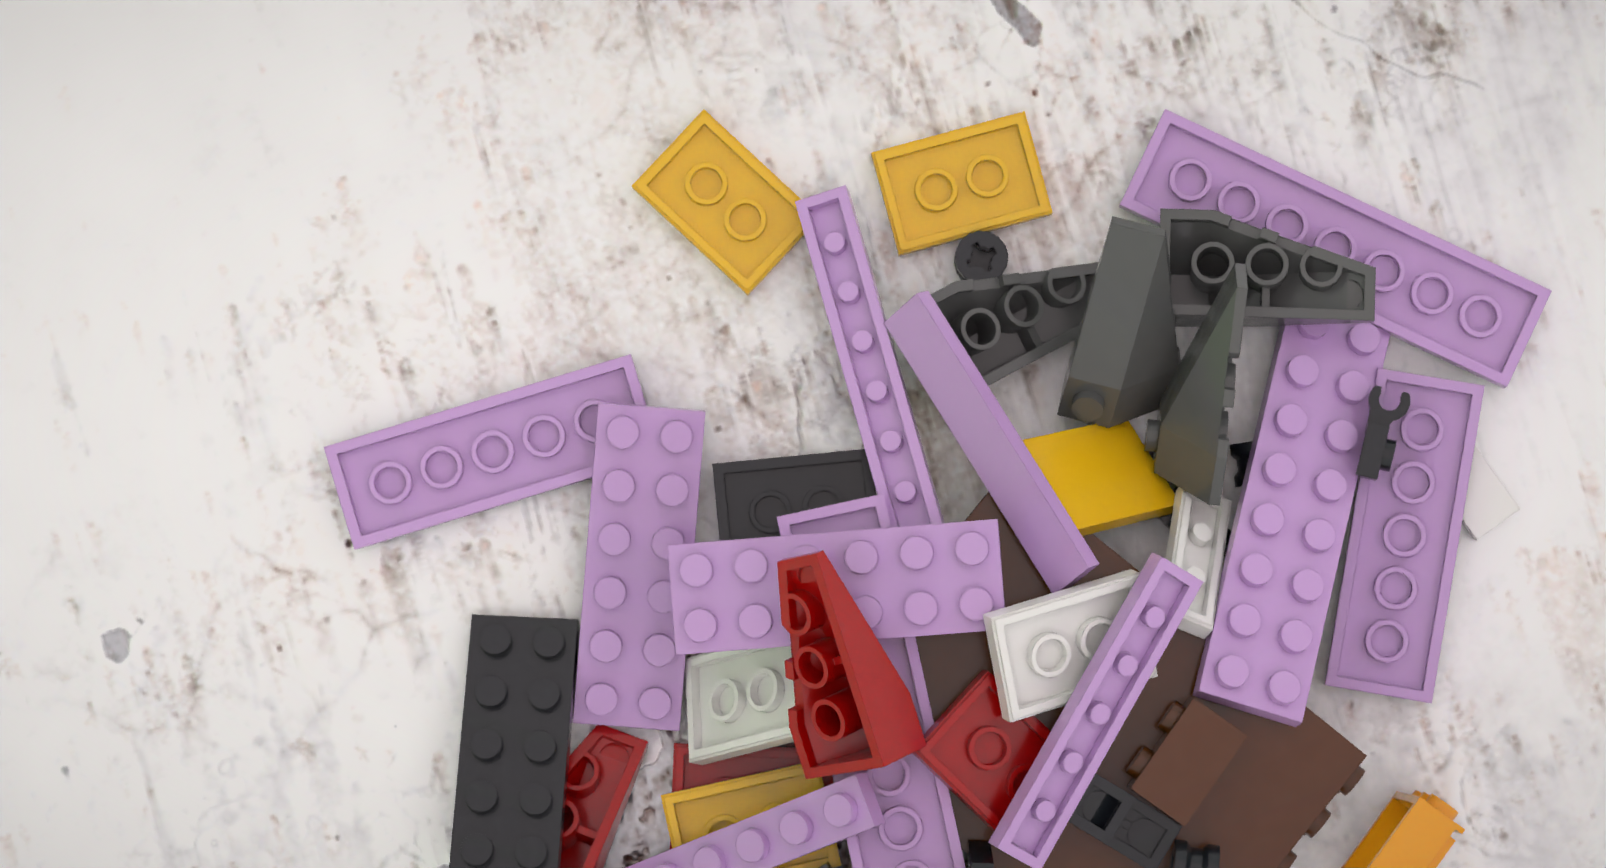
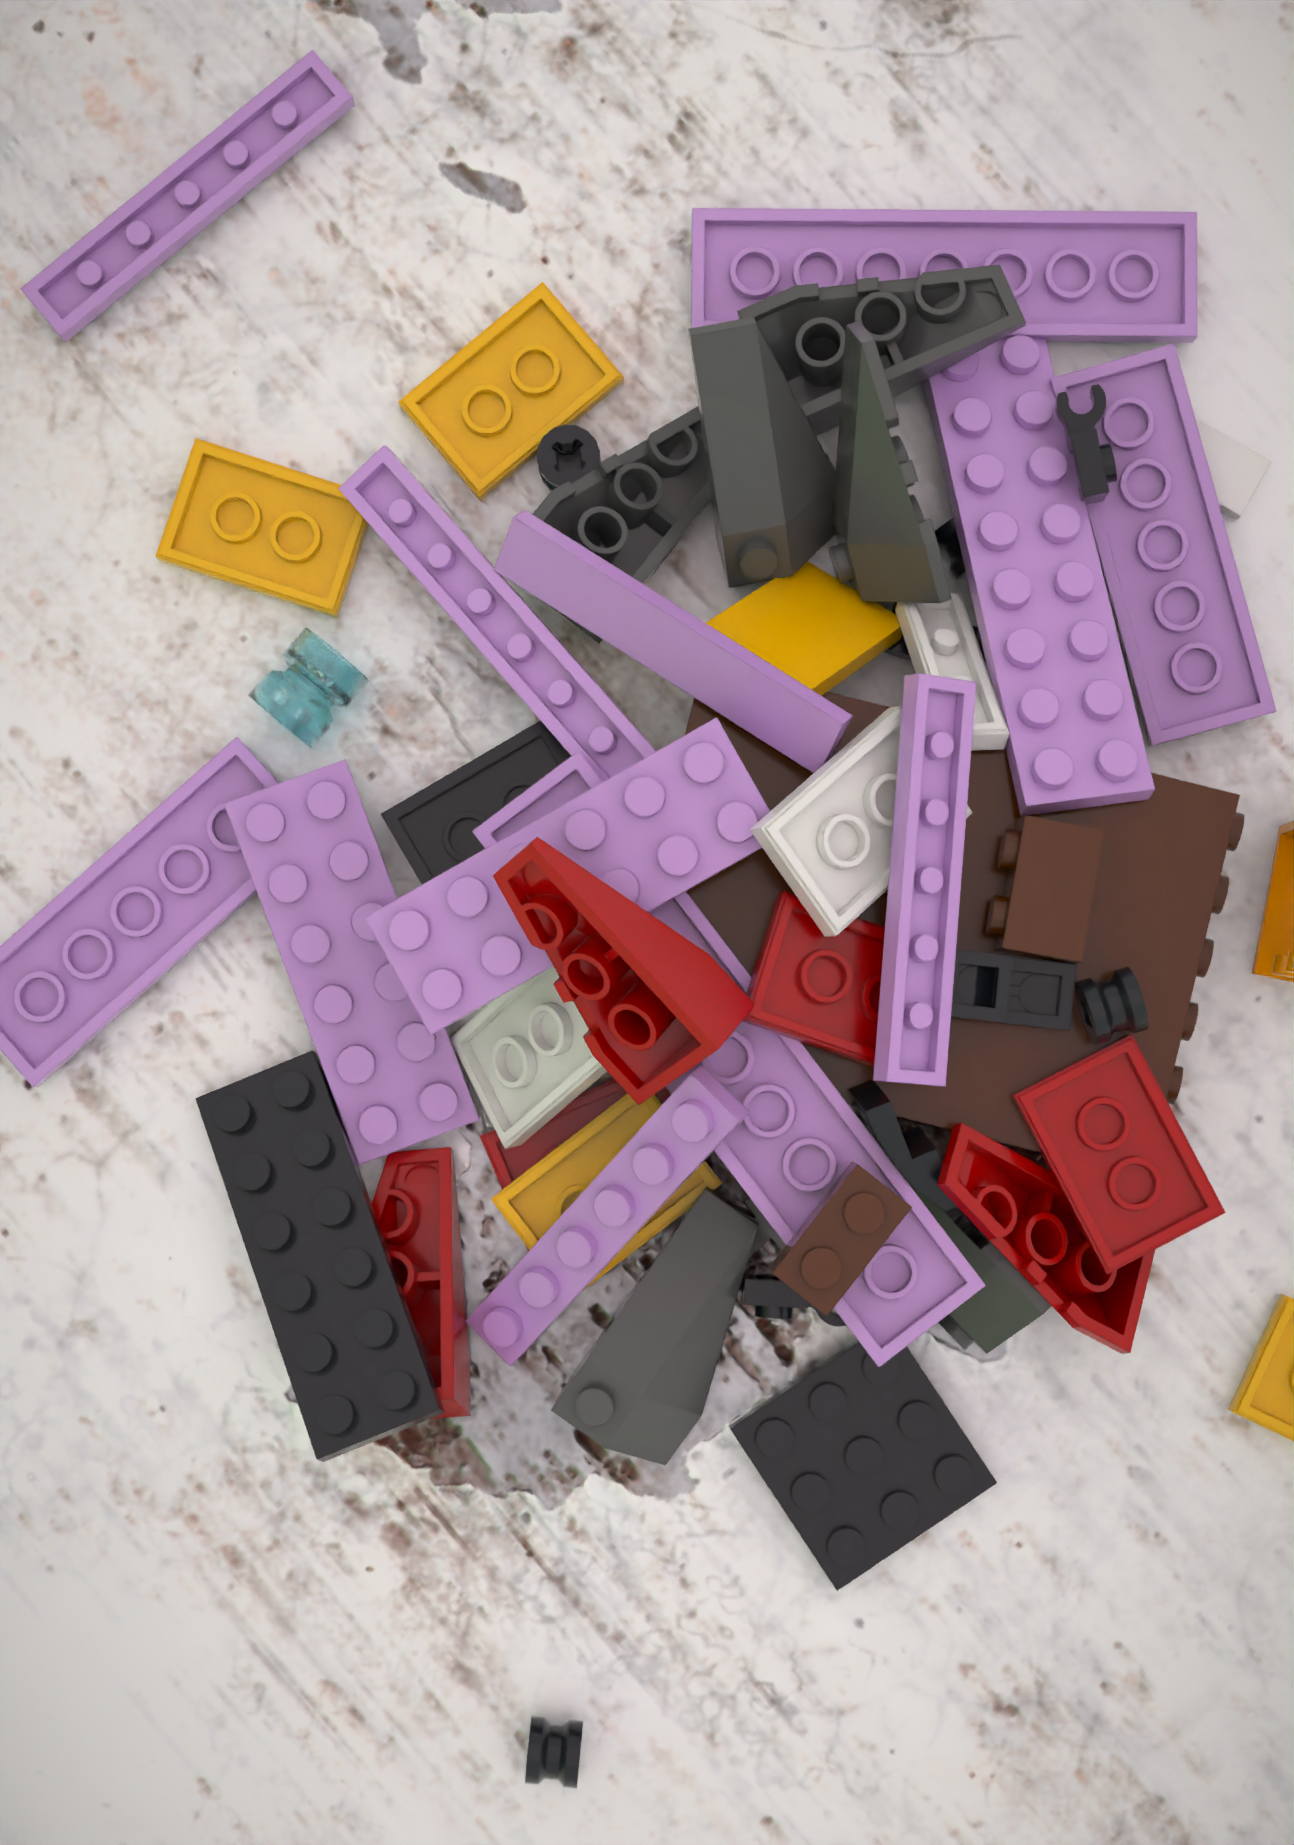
camera: 30 degrees left, 0 degrees up
none -> clear light blue wheel [248,627,369,749]

